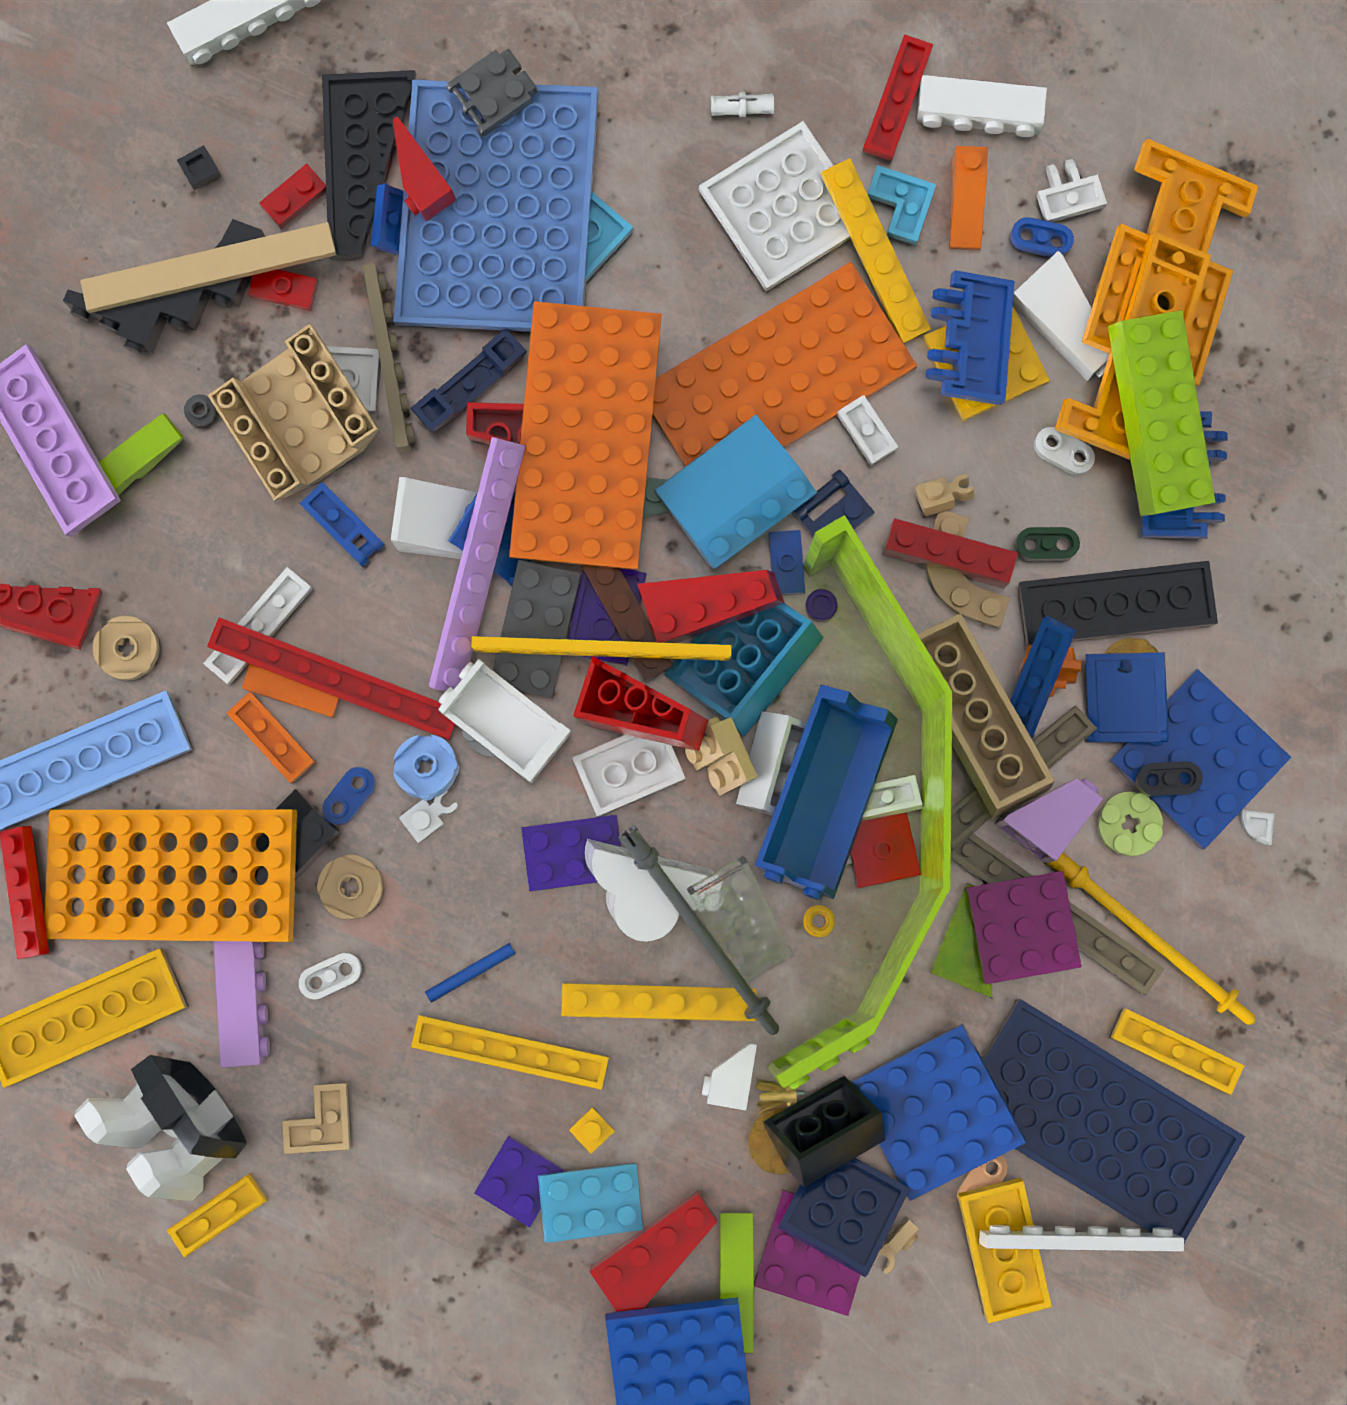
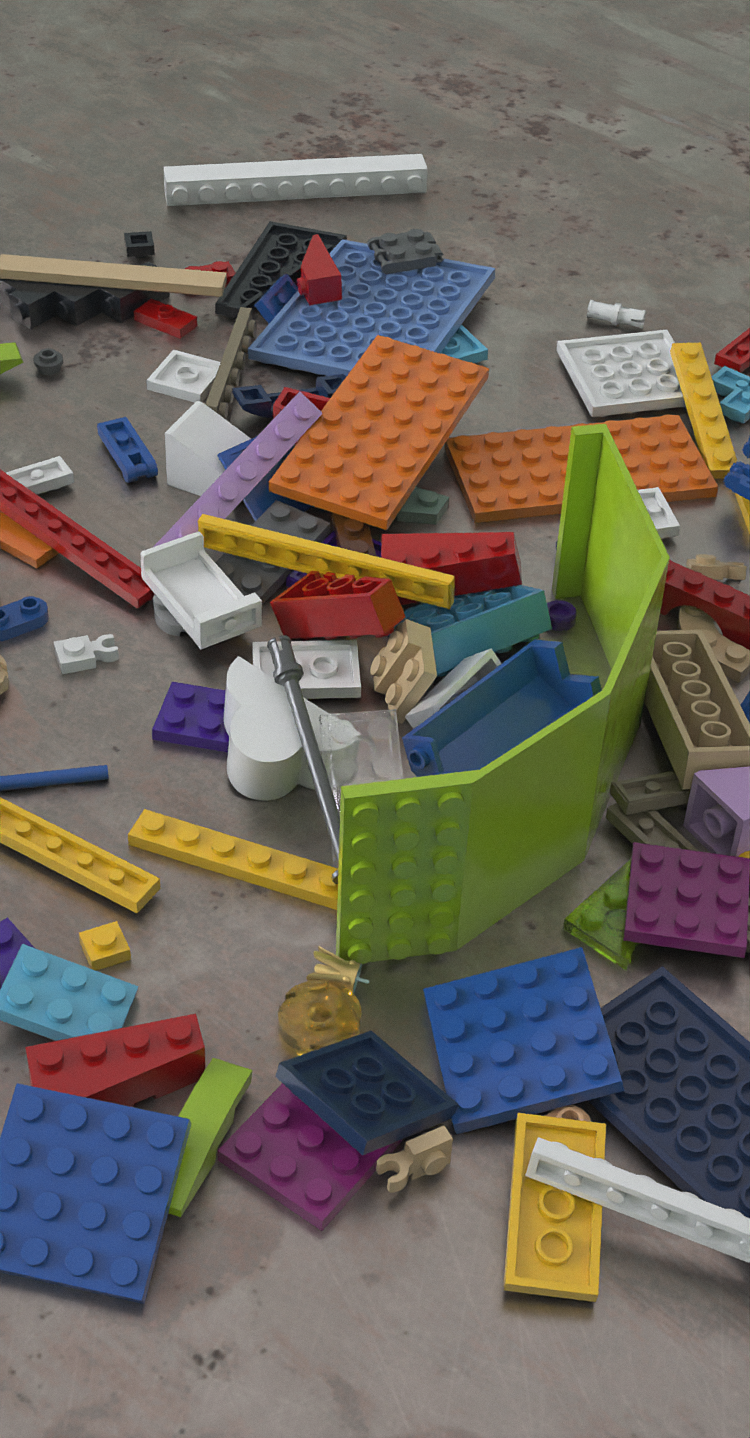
camera: 20 degrees right, 40 degrees down
tan slope [208,323,380,501] -> none
light blue plate [393,735,459,801] -> none
dark azure slope [654,415,817,569] -> none
white slope [702,1043,757,1110] -> none
black slope [763,1076,886,1187] -> none
blue plate [768,530,805,596] -> none

